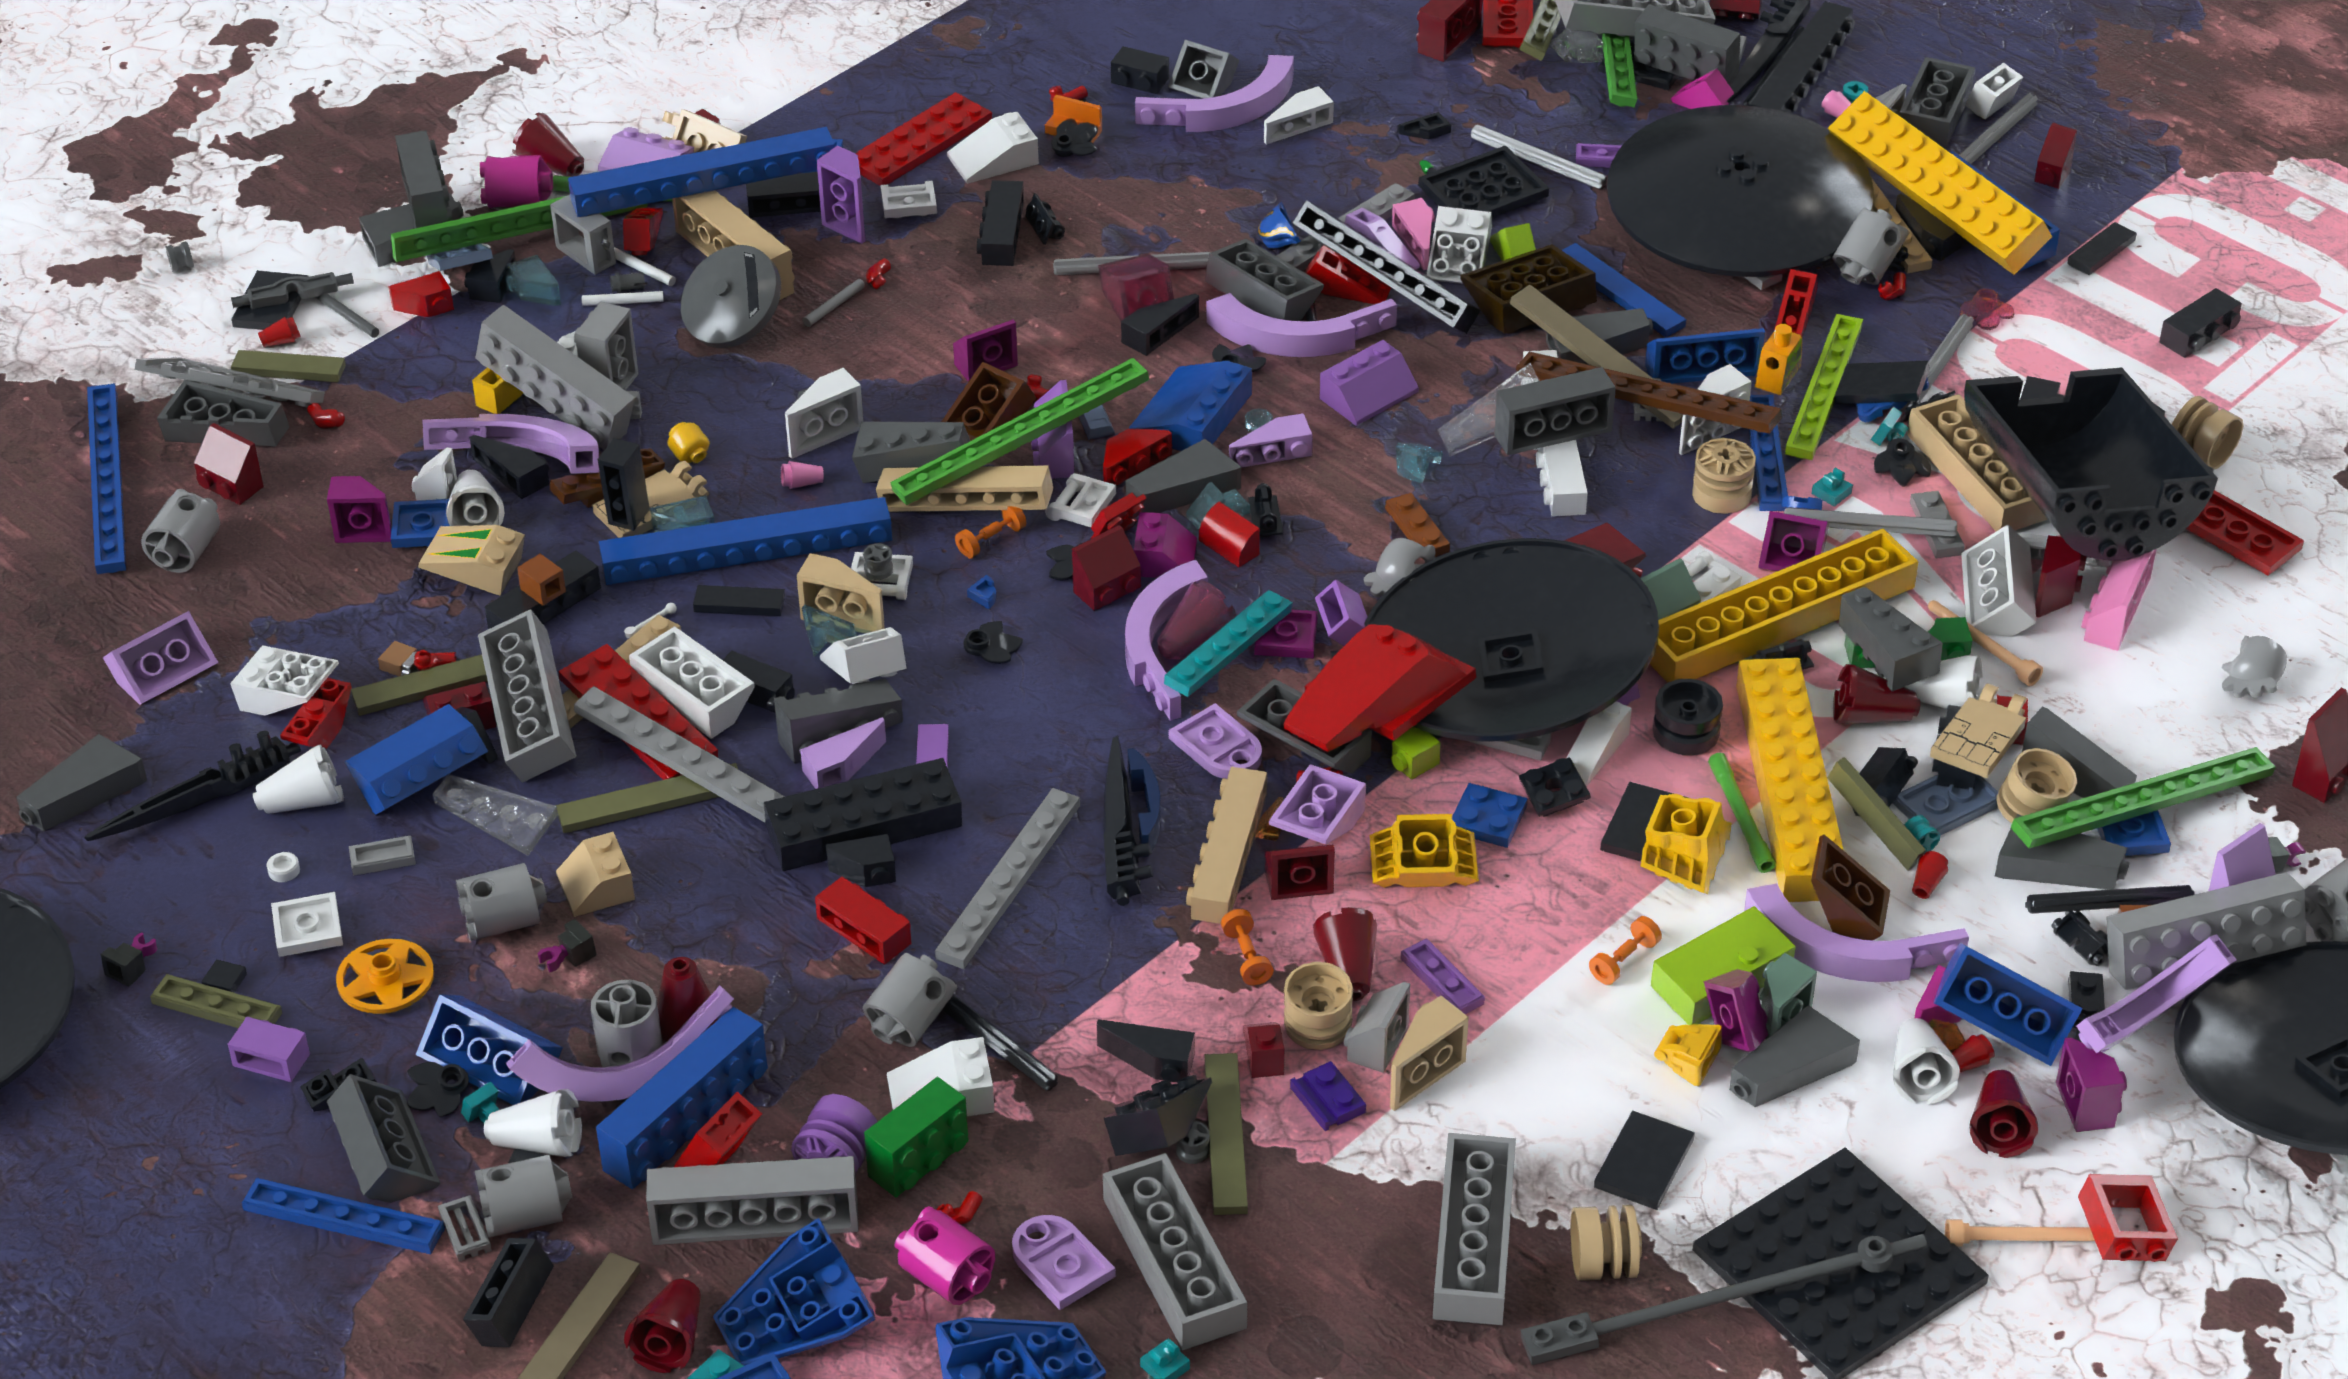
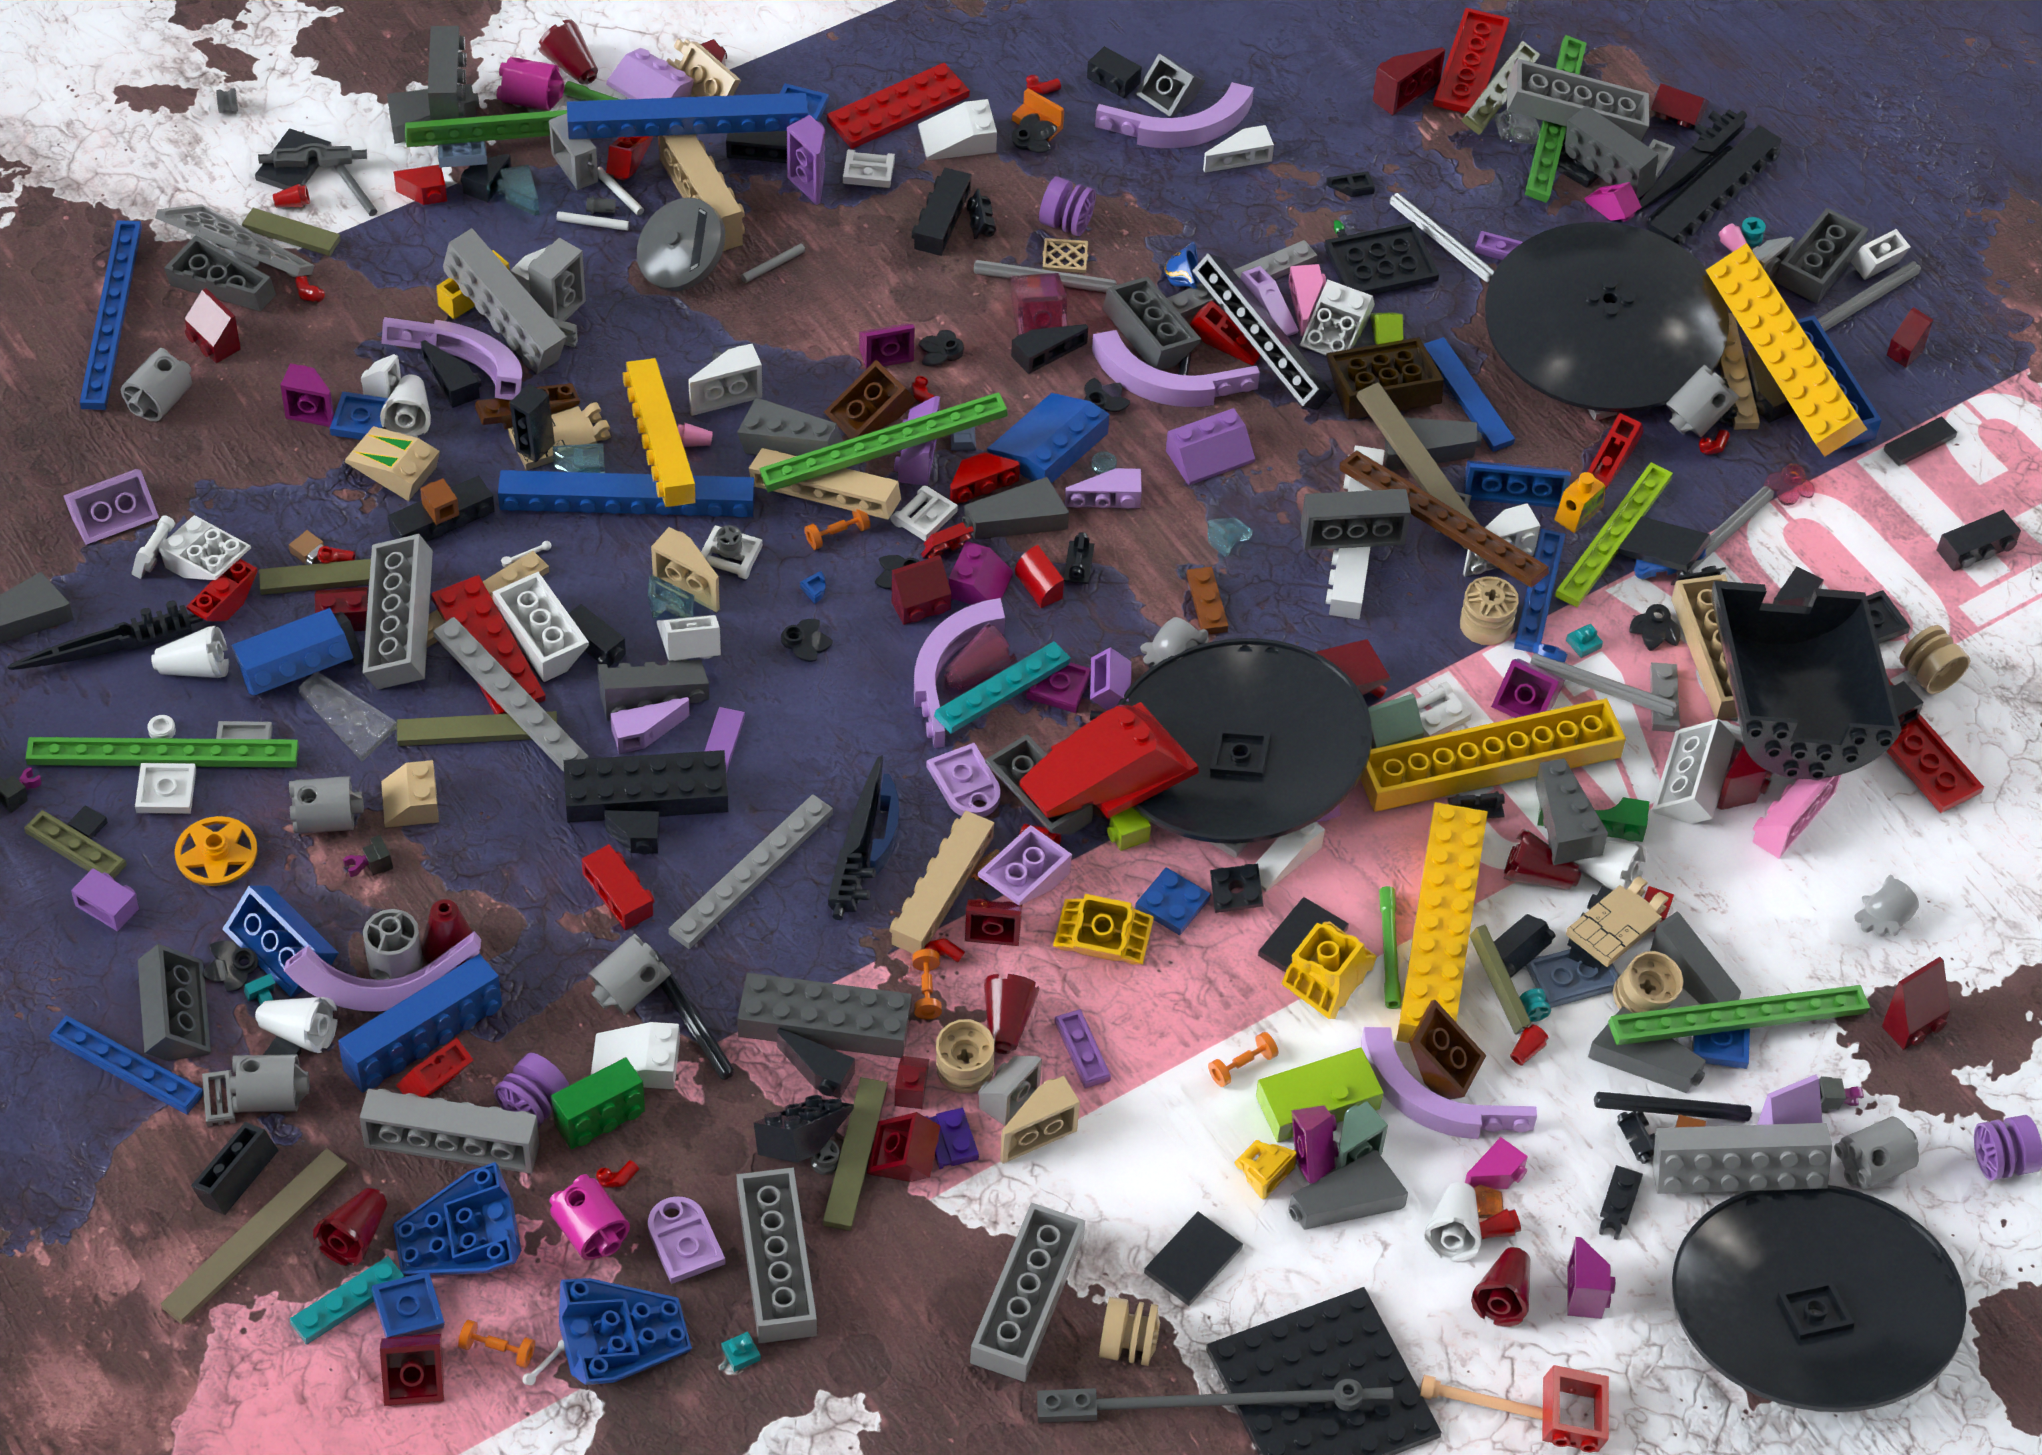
camera: 10 degrees right, 10 degrees up
black slope [300,1058,378,1112] -> none
yellow head [667,422,710,463] -> none
black tile [693,585,785,616] -> none
red arm [866,258,891,289] -> none
clear light blue slope [1186,482,1250,530] -> none
clear wing [1438,363,1539,456] -> none
black wheel [1653,679,1723,755] -> none
teal tile [1870,407,1909,446] -> none
light nougat piece [1928,600,2043,686] -> none
blue slope [1933,942,2083,1066] -> none
lavender arch [2076,934,2237,1053] -> none
none -> bright green plate [25,737,299,767]
none -> white plate [132,516,175,579]
none -> yellow brick [623,358,696,507]
none -> dark grey brick [737,972,912,1058]
none -> dark red slope [867,1112,941,1182]
none -> black plate [918,330,964,366]
none -> red arm [924,938,965,963]
none -> medium lavender wheel [1039,176,1096,236]
none -> tan window [1042,238,1088,273]

